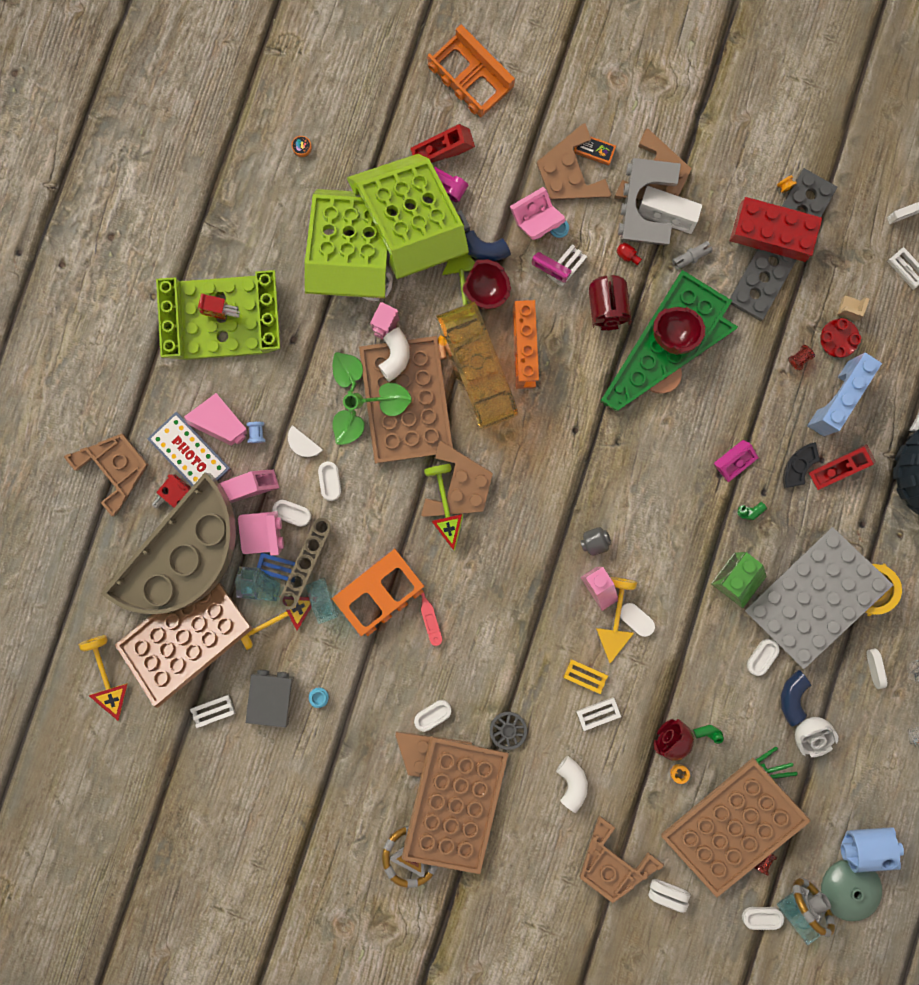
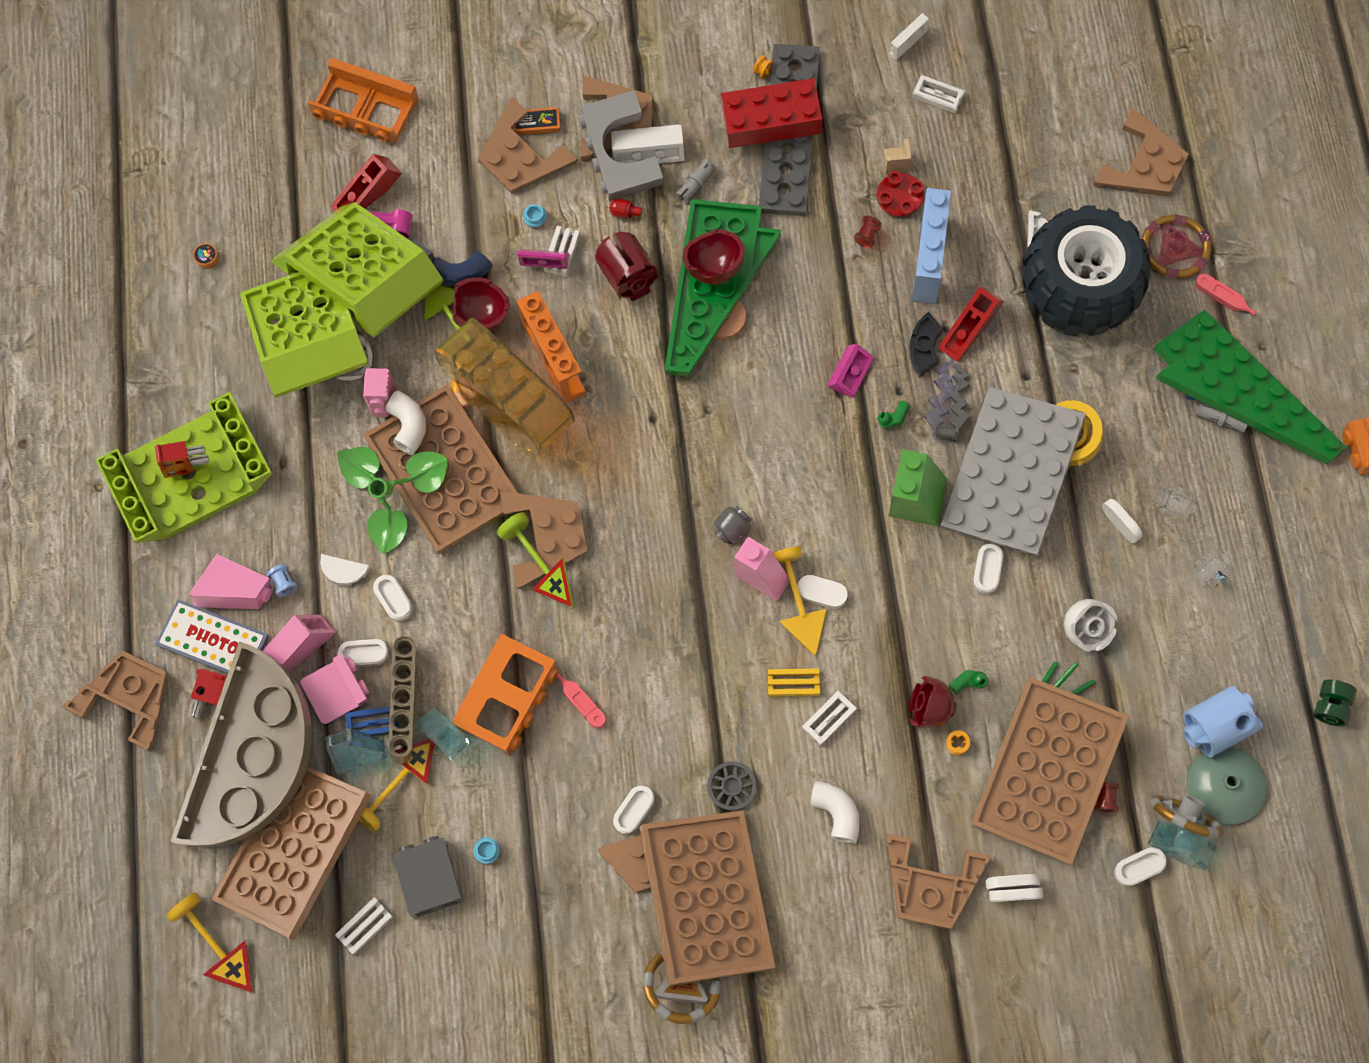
camera: 15 degrees left, 15 degrees down
bright pink bracket [510,187,566,240] -> none
dark blue cylinder [780,670,811,726] -> none
none -> piece [924,360,970,442]

